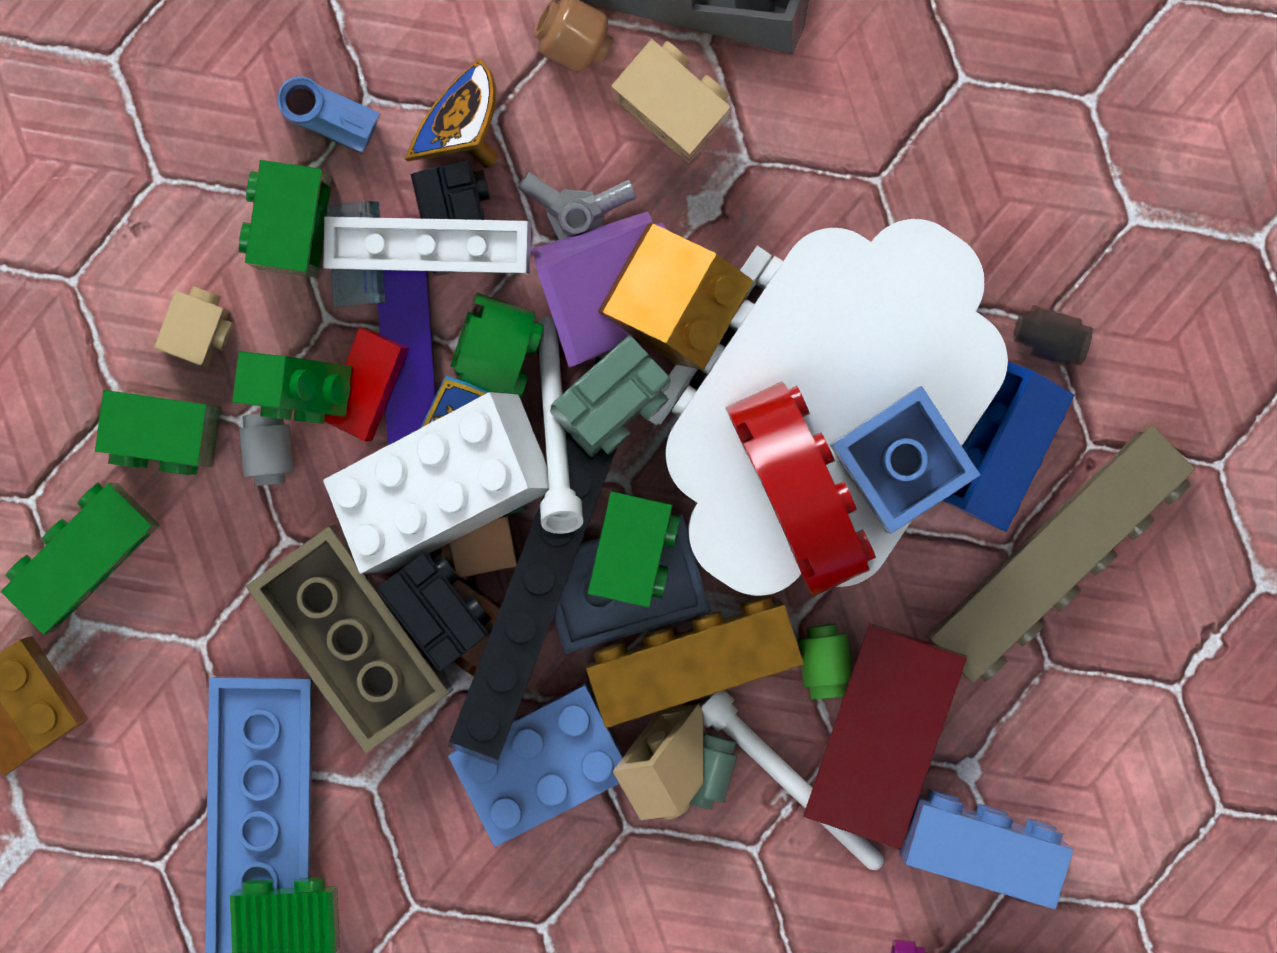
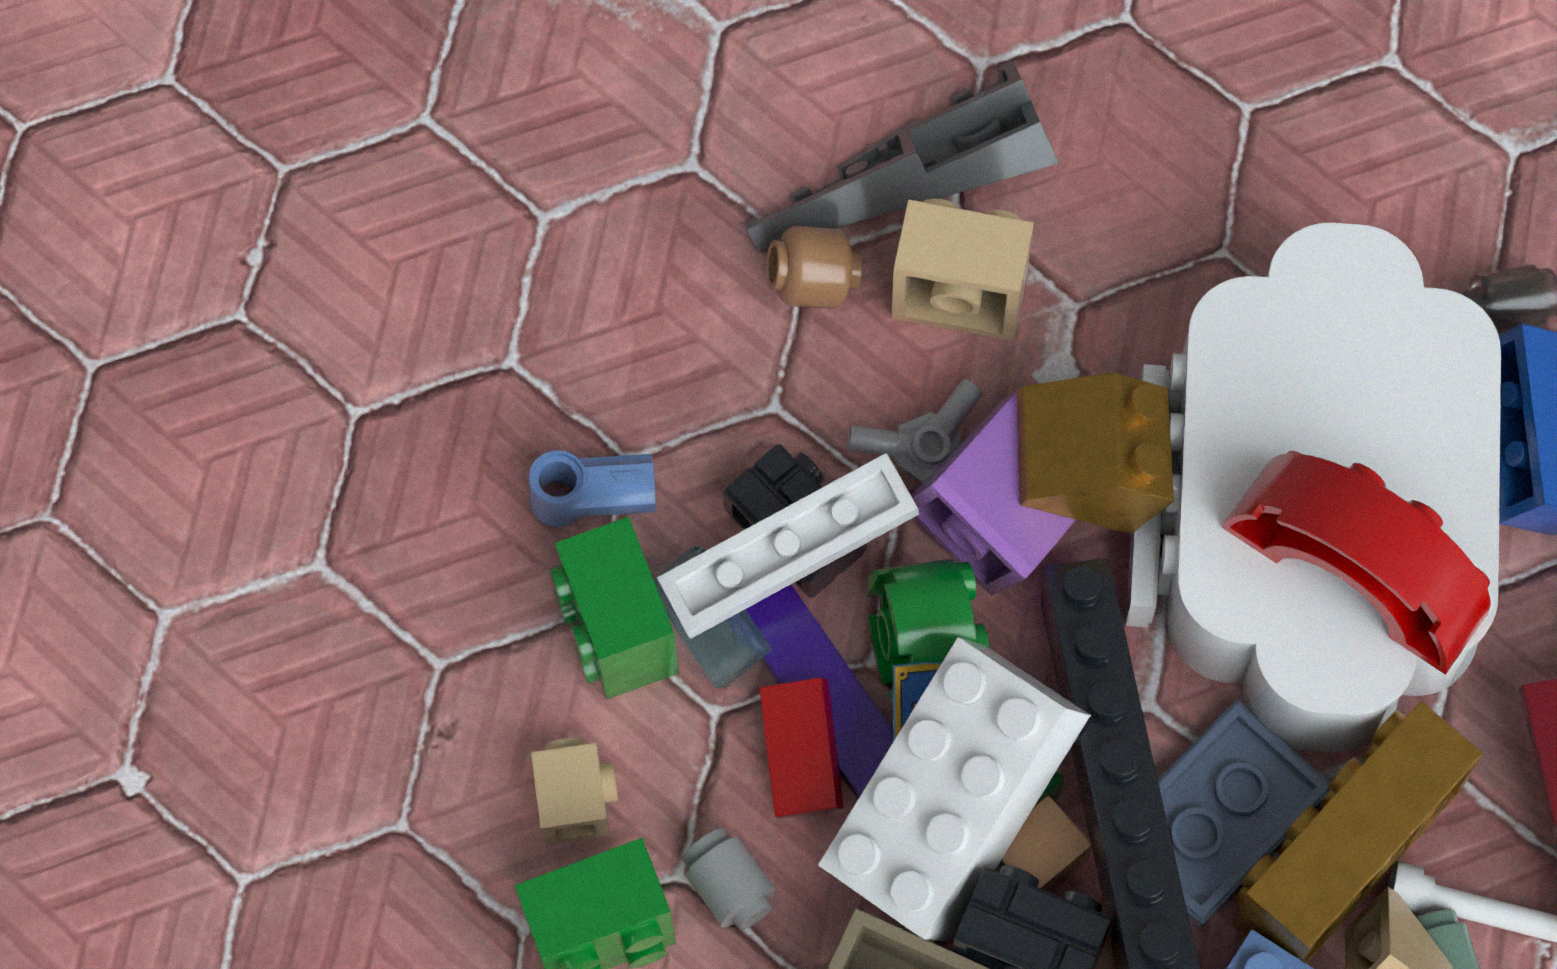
camera: 25 degrees left, 20 degrees down
green brick [232,351,352,424] -> none
shield [405,59,498,168] -> none
white piece [538,316,583,534] -> none
sand green brick [550,335,671,457] -> none
green brick [588,491,680,608] -> none
bright green brick [798,624,853,699] -> none
medium blue brick [829,386,980,534] -> none

